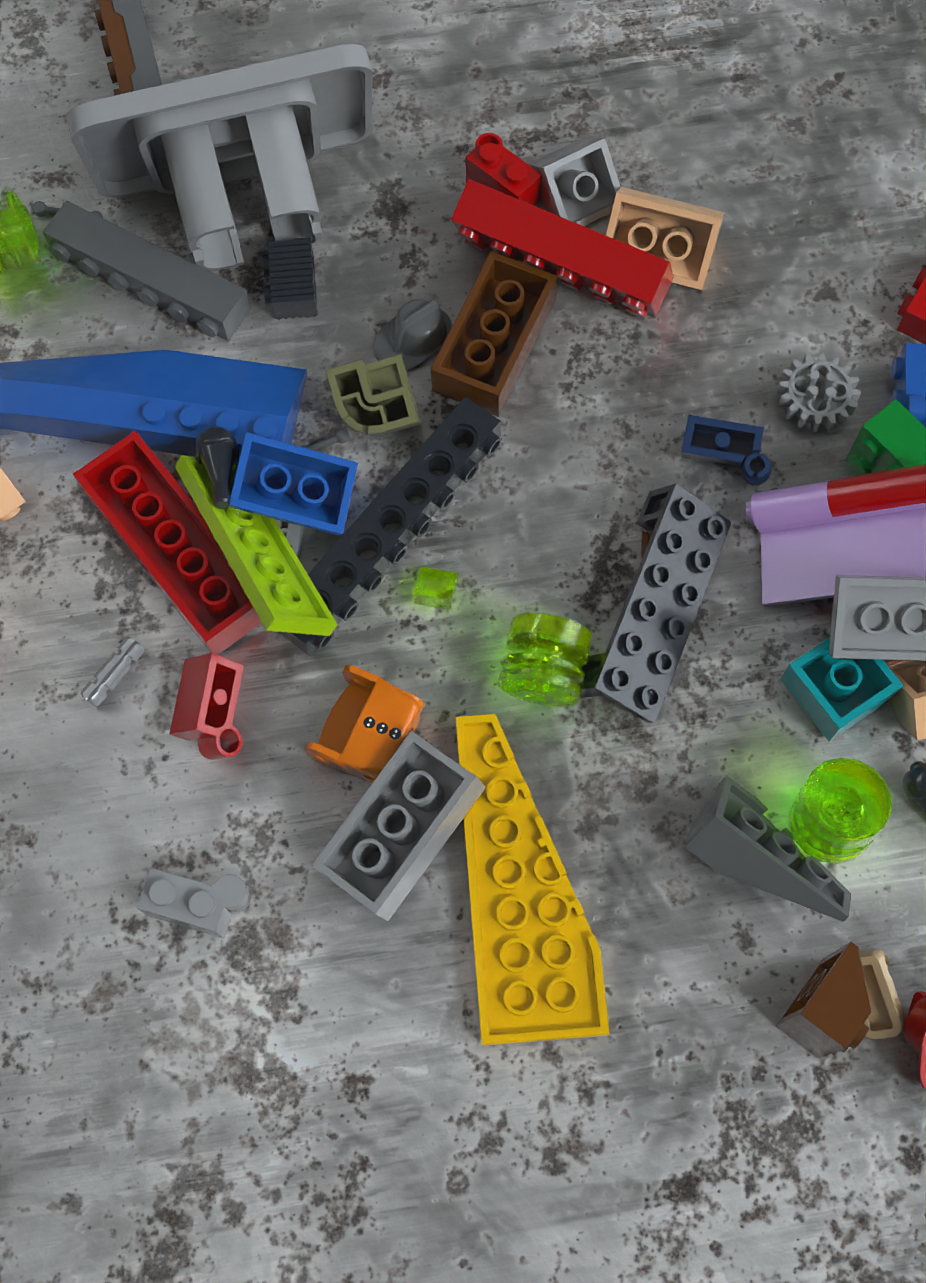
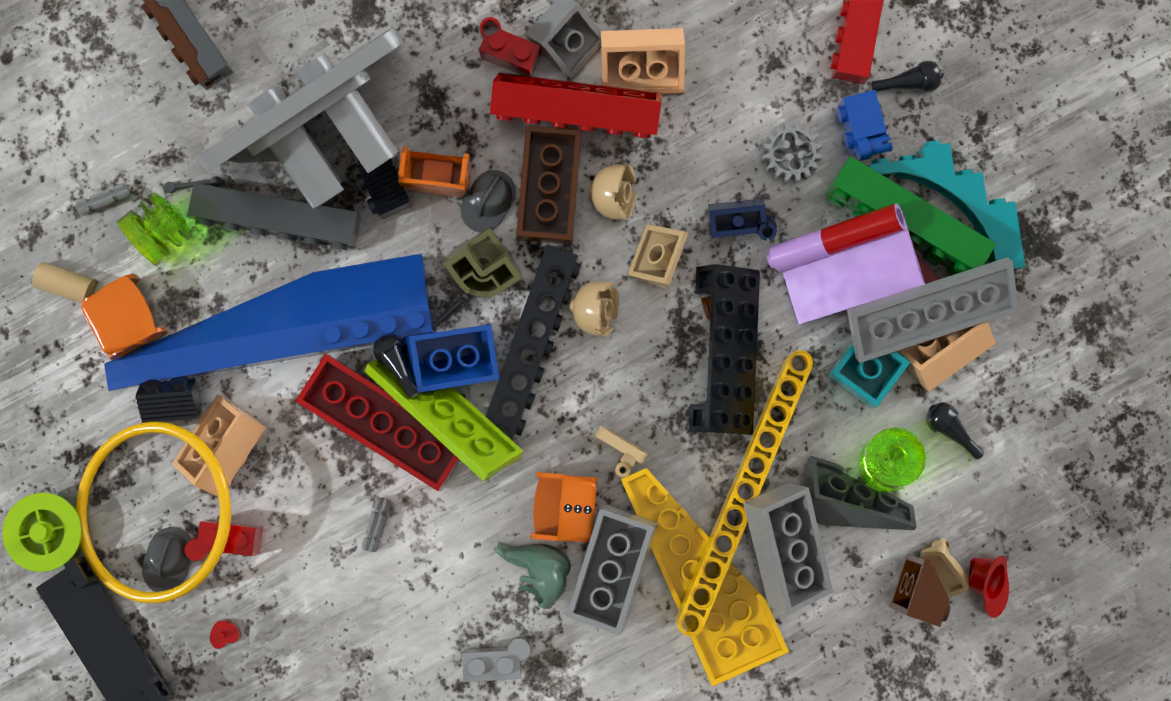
camera: 20 degrees left, 15 degrees up
red hinge [169,653,244,760] -> none
clear neon green slope [413,567,459,610] -> none
clear neon green wheel [498,613,592,707] -> none
none -> orange piece [398,146,471,197]
none -> sand green piece [493,542,571,609]
none -> tan cylinder [570,281,619,337]
none -> tan cylinder [588,164,636,220]
none -> tan piece [595,425,649,477]
none -> tan slope [627,224,689,290]
none -> yellow beam [675,350,813,637]
none -> light grey brick [743,482,833,615]

